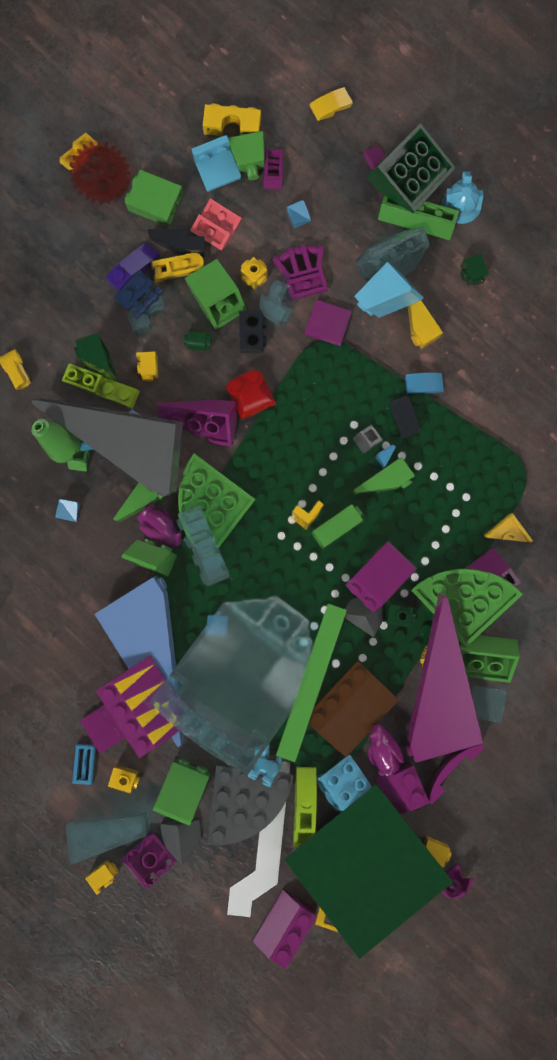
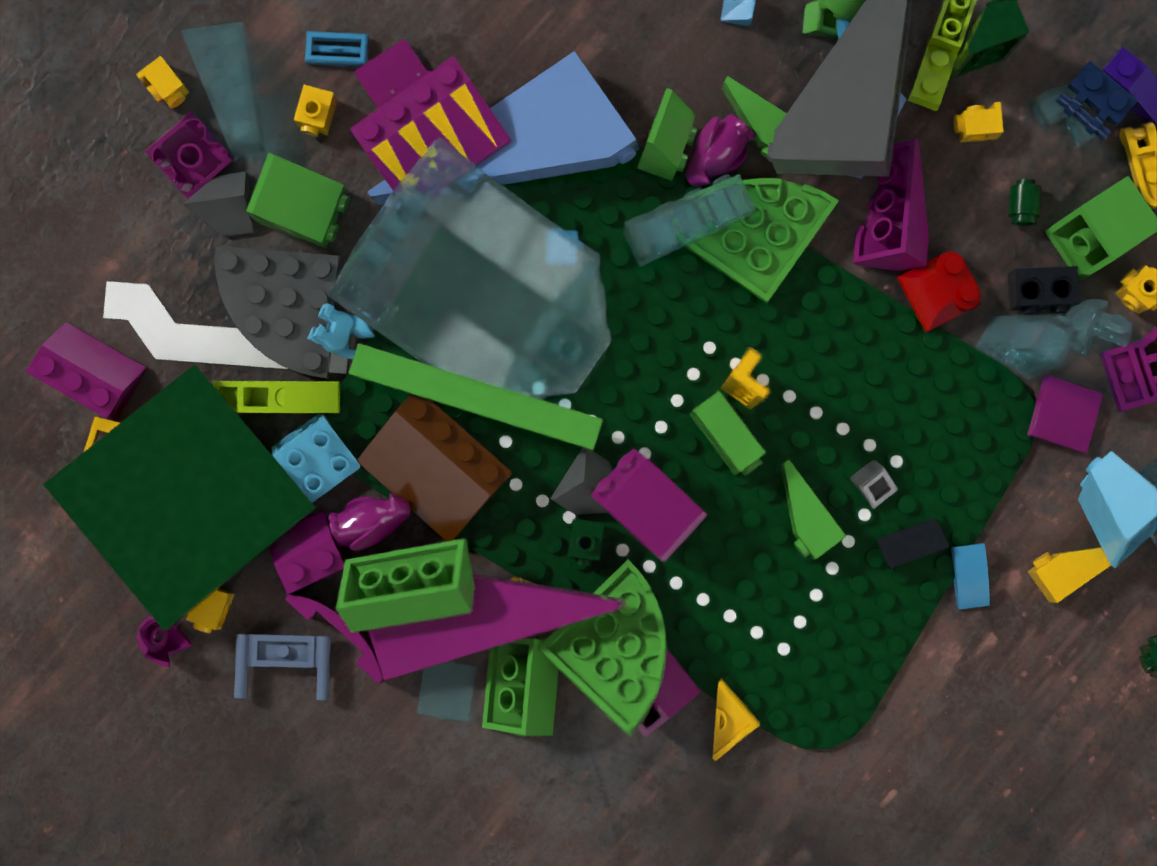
camera: 85 degrees right, 0 degrees up
dark azure slope [376,445,395,469] -> none
none -> sand blue plate [234,634,331,700]
none -> bright green slope [336,539,475,633]
none -> clear light blue wedge [975,315,1080,379]

